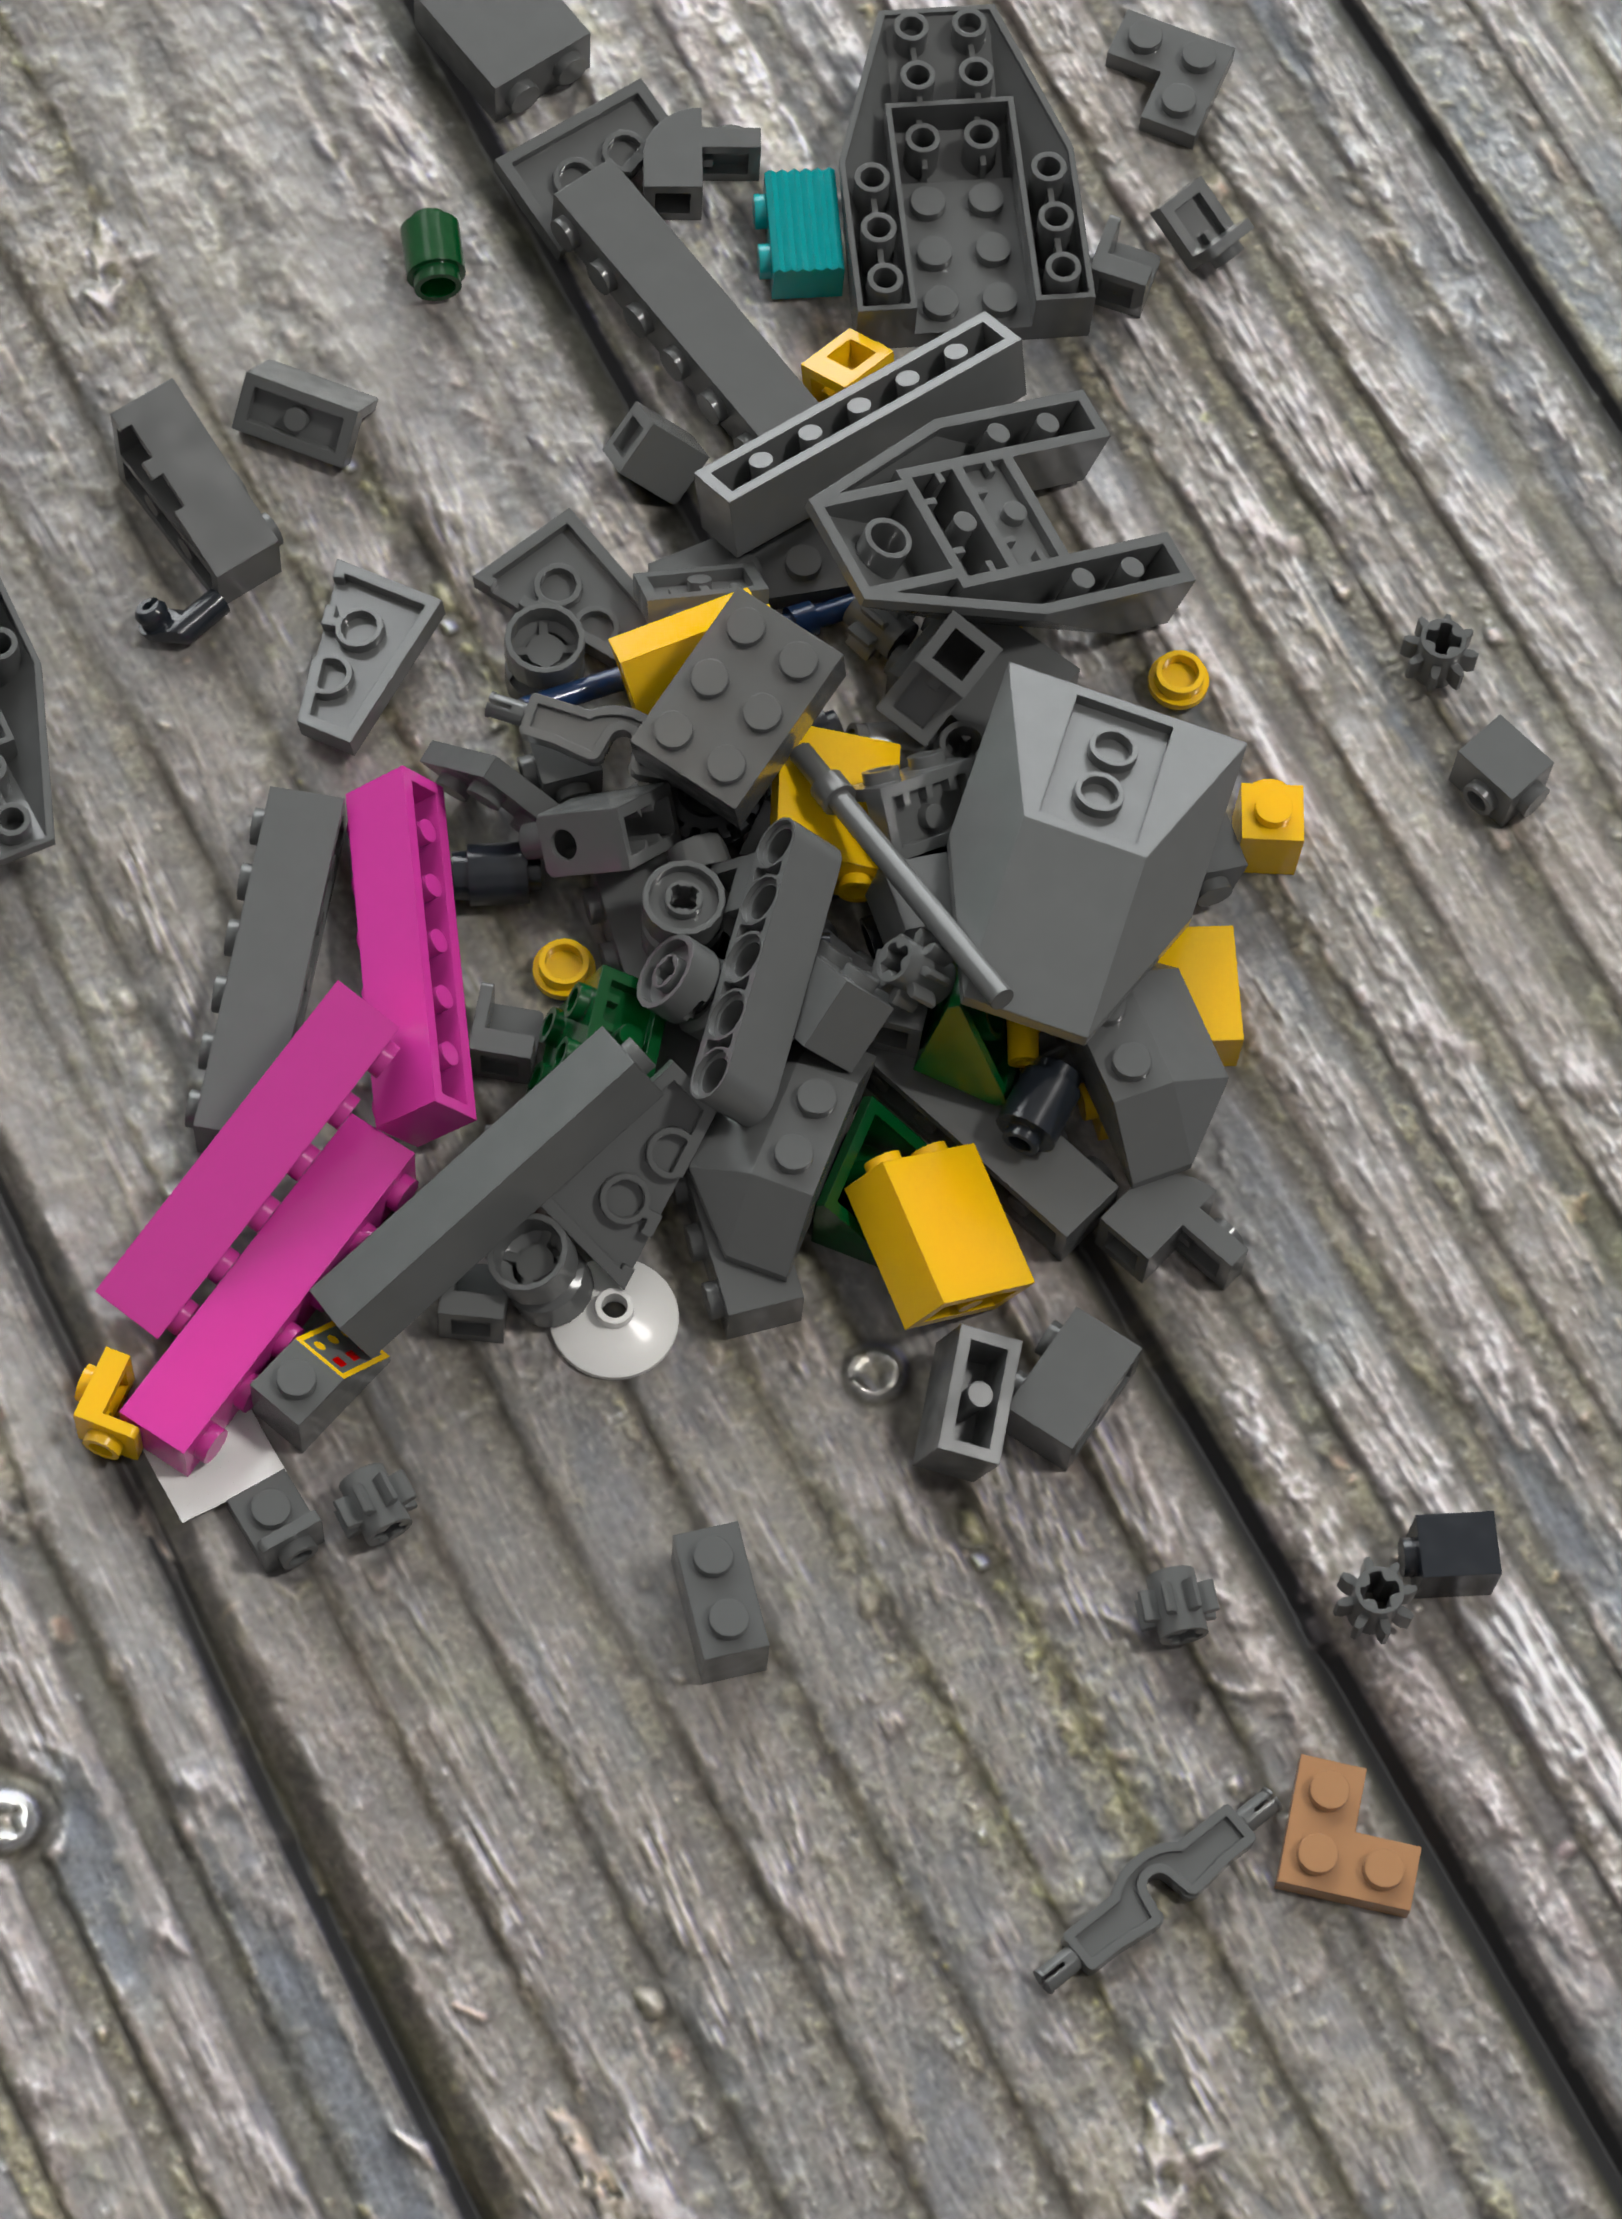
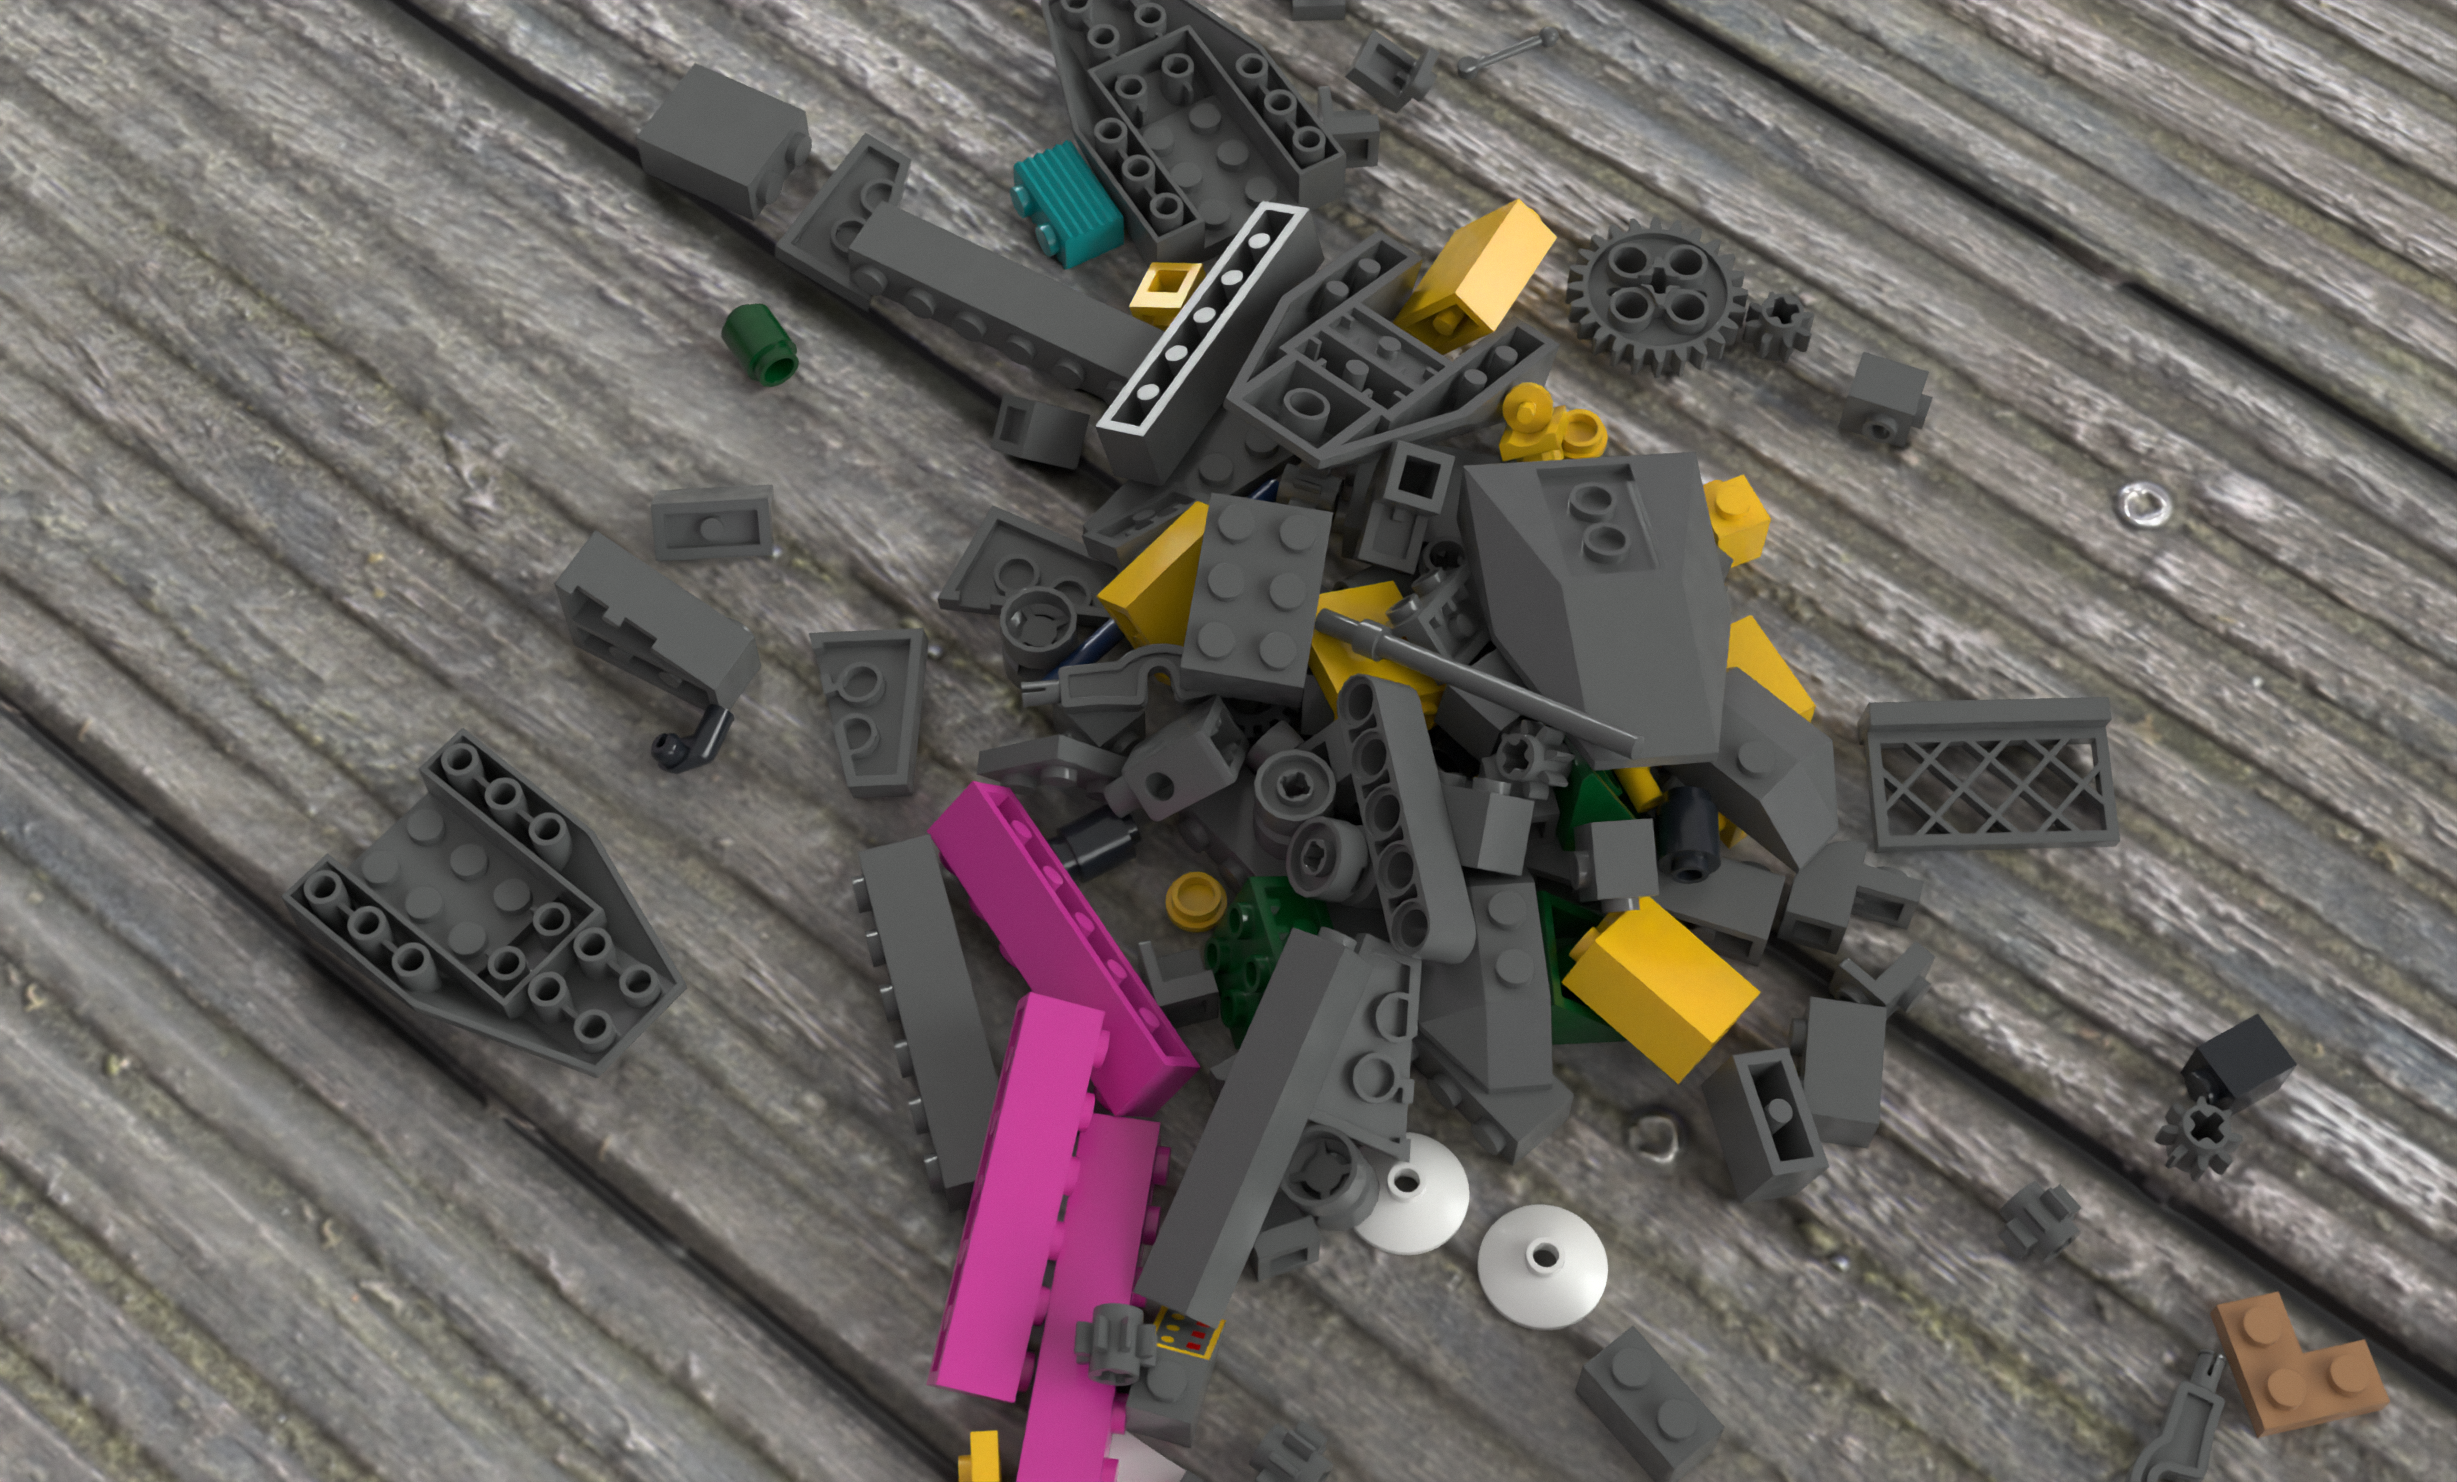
camera: 20 degrees left, 5 degrees down
dark grey brick [642,108,761,220] -> none
none -> dark grey gear [1074,1303,1158,1386]
none -> yellow brick [1392,198,1557,355]
none -> dark grey hinge [1457,26,1559,80]
none -> white dish [1477,1205,1608,1331]
none -> yellow hips [1499,382,1569,462]
none -> dark grey gear [1565,217,1748,378]
none -> dark grey brick [1568,818,1659,913]
none -> dark grey bracket [1829,941,1935,1020]
none -> dark grey fence [1857,697,2120,853]

